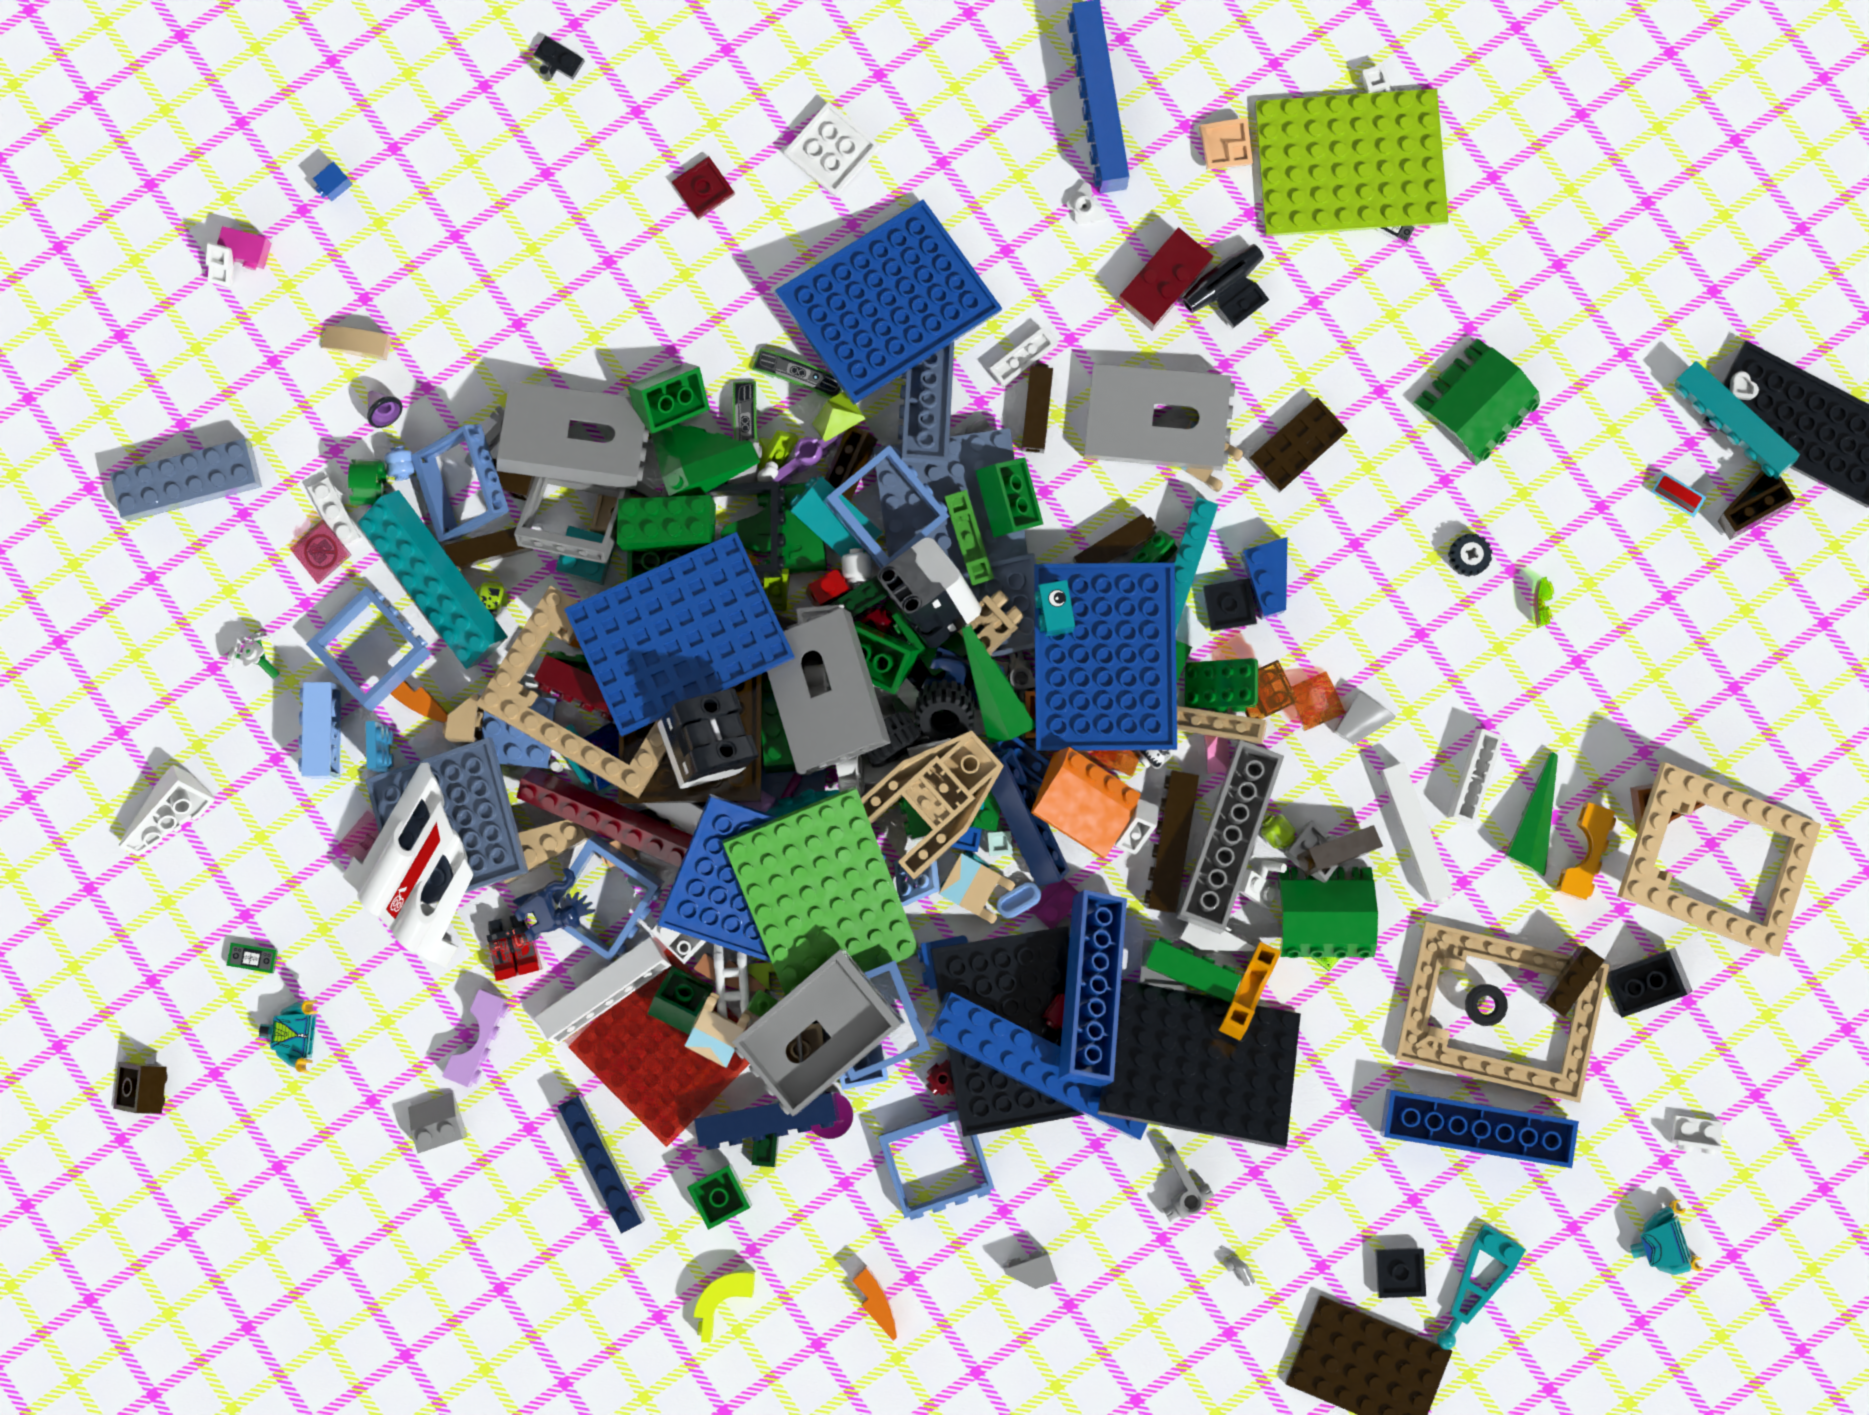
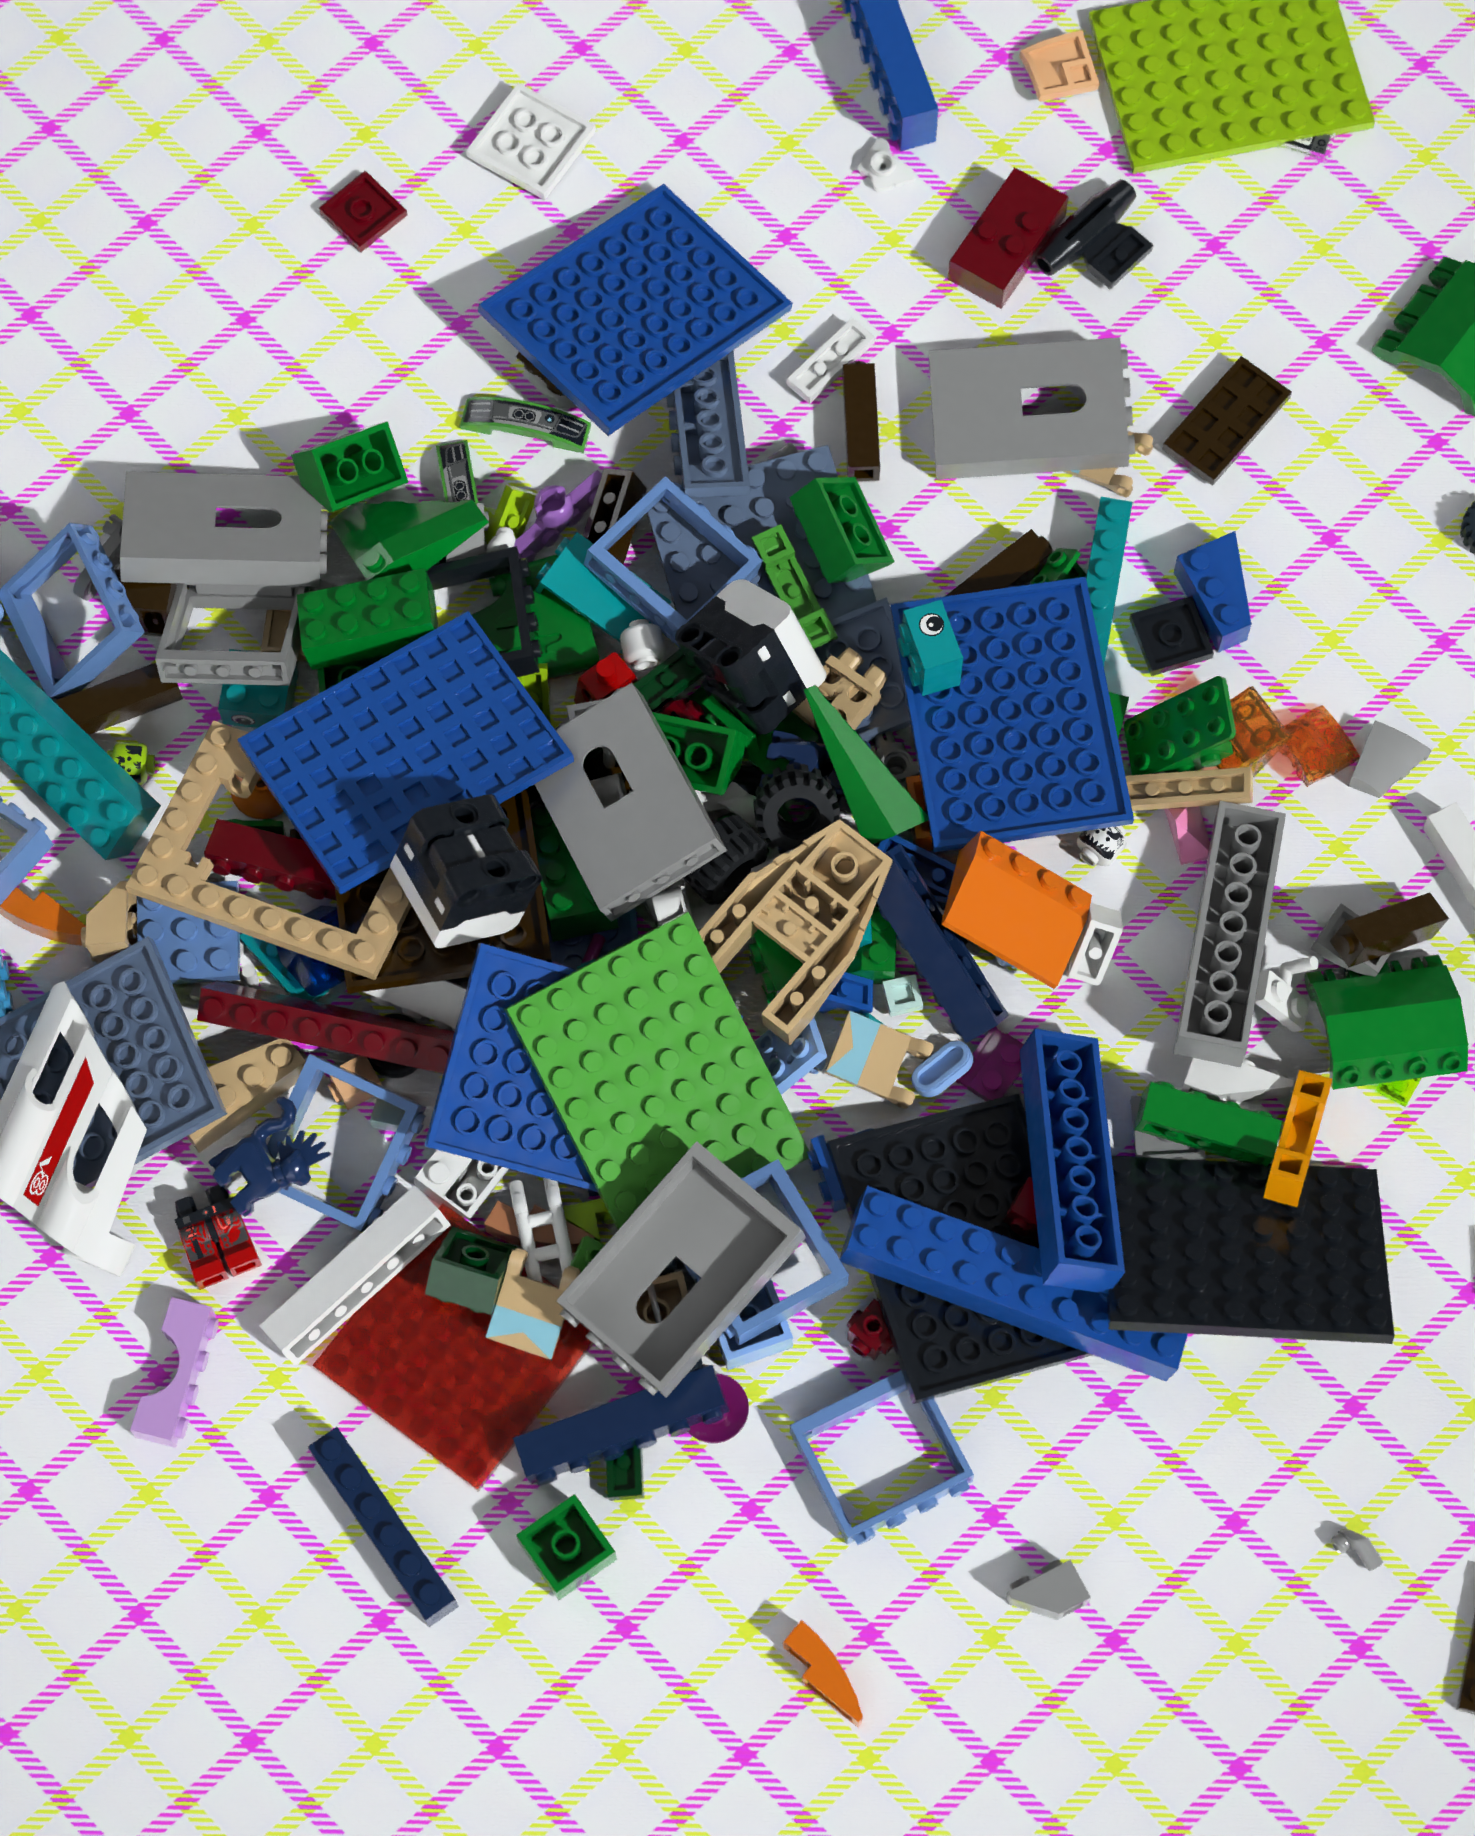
camera: 10 degrees left, 15 degrees down
light grey slope [408,1092,468,1153] -> none
black plate [533,36,585,82] -> none
neon yellow arch [694,1270,756,1343] -> none
lime slope [812,391,865,442] -> none
clear orange slope [1090,750,1140,777] -> none
dark brown brick [1144,770,1199,914] -> none
light grey piece [1162,1144,1215,1222] -> none
lime head [1261,814,1296,849] -> none

